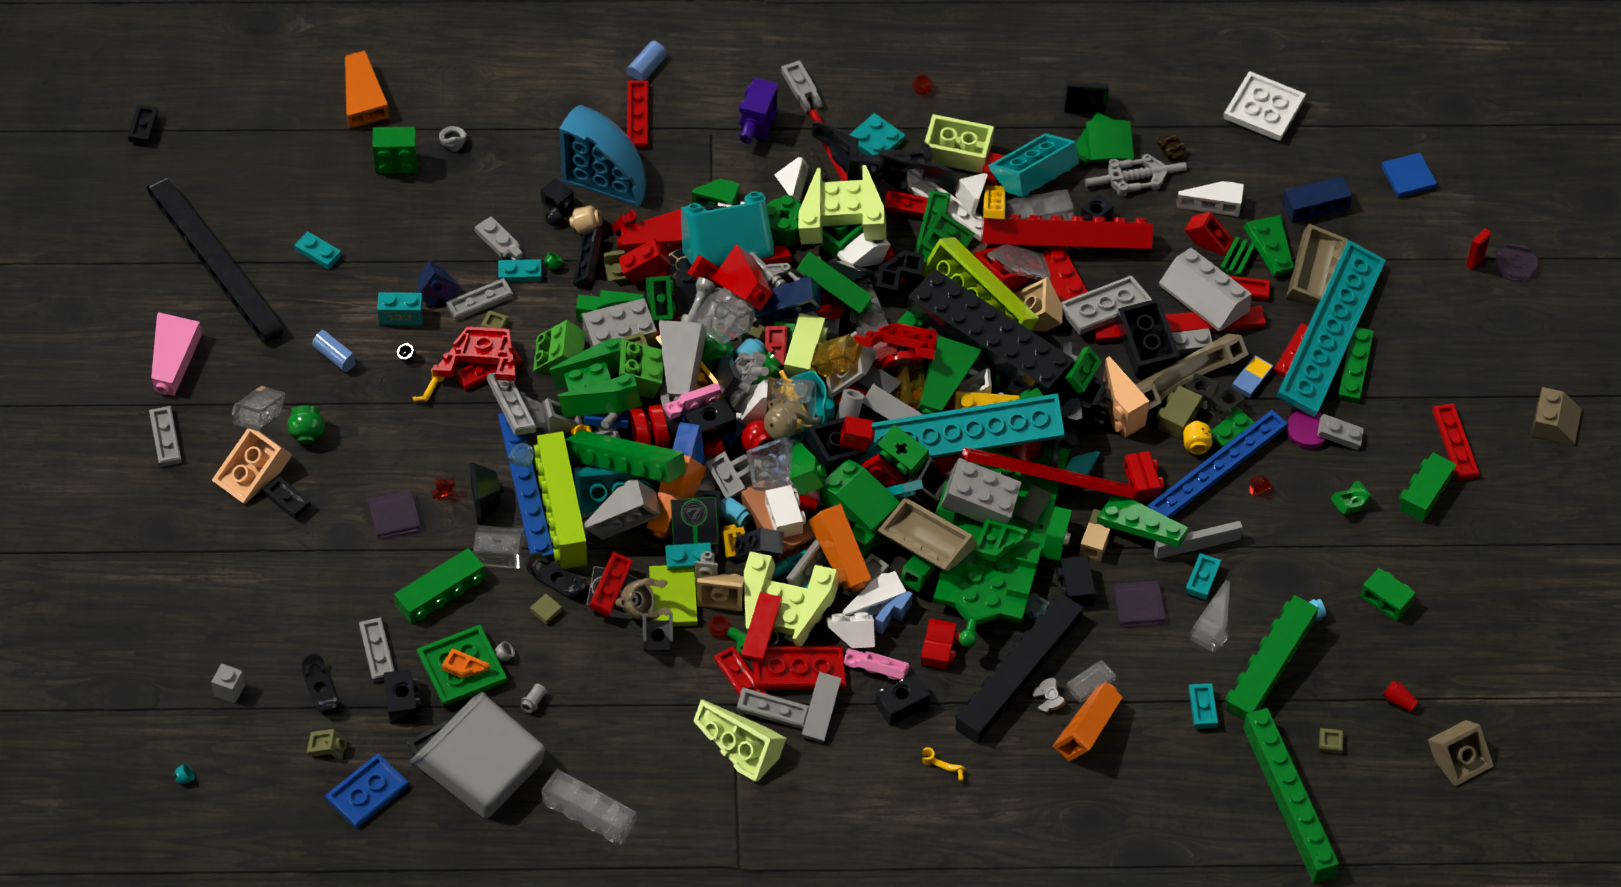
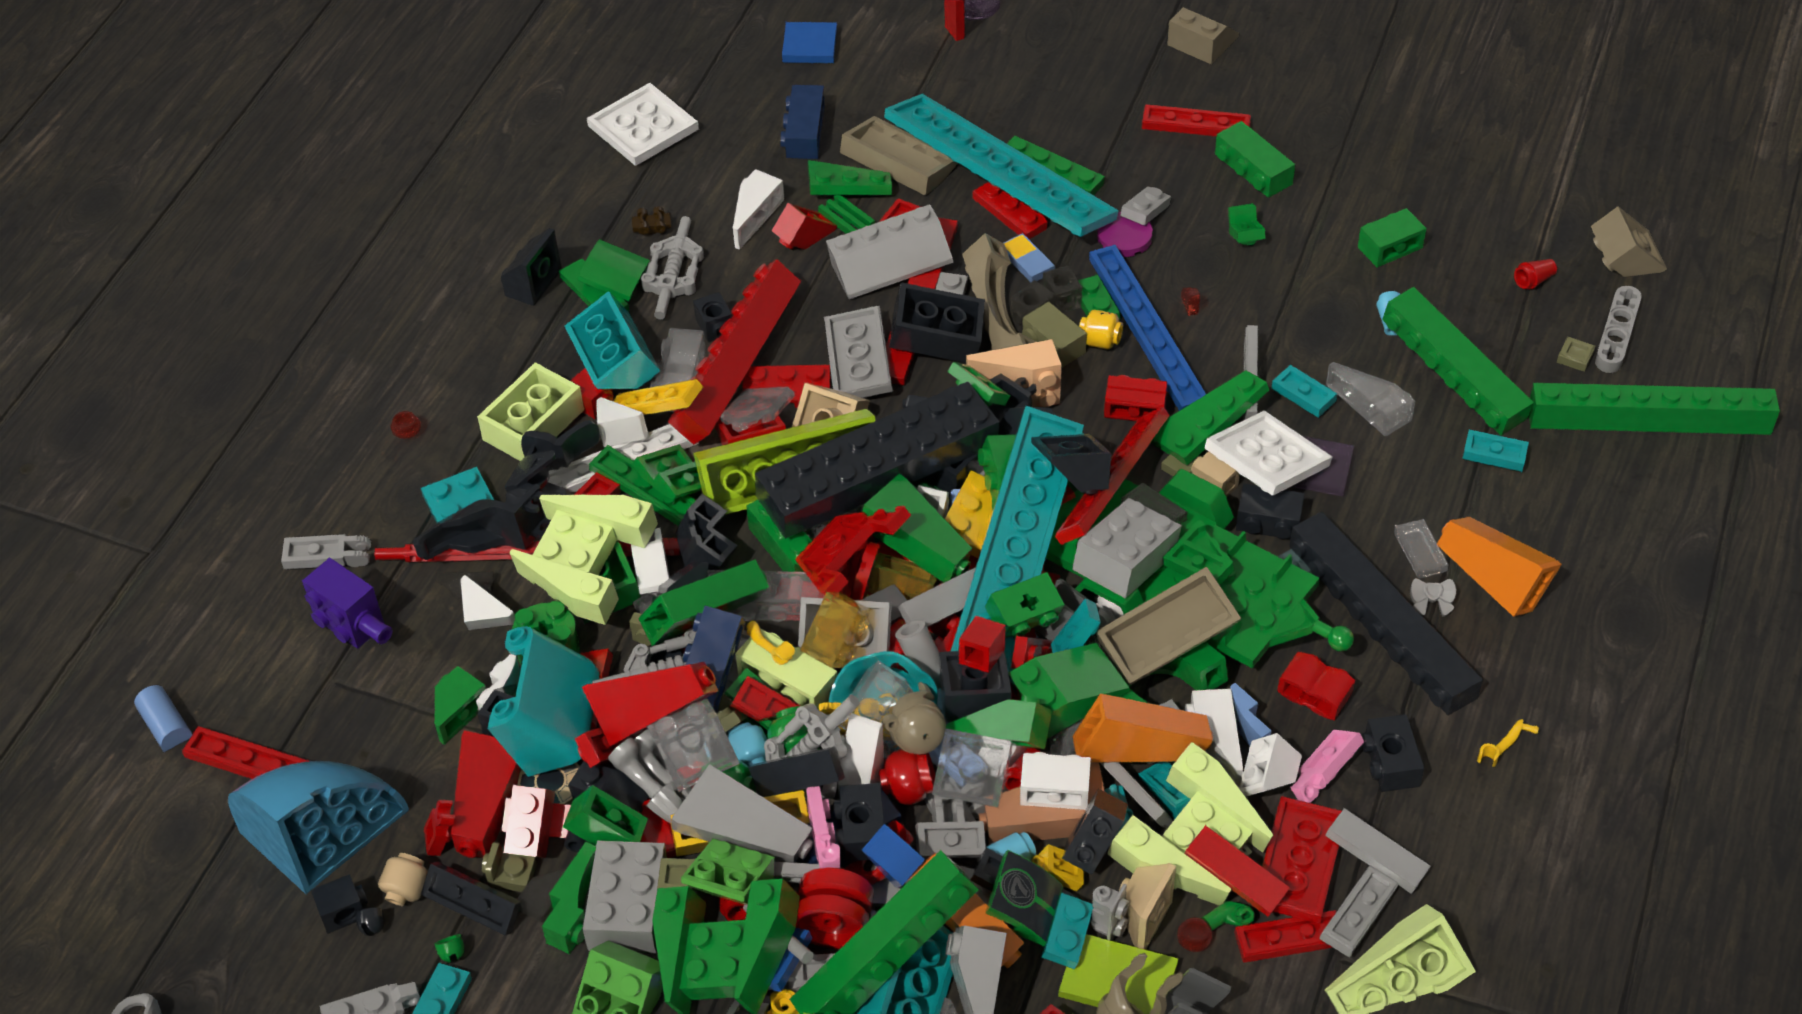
camera: 65 degrees left, 5 degrees down
none -> yellow piece [747,621,795,665]
none -> black slope [1031,434,1111,494]
none -> white plate [1204,411,1332,496]
none -> light grey beam [1595,286,1641,373]

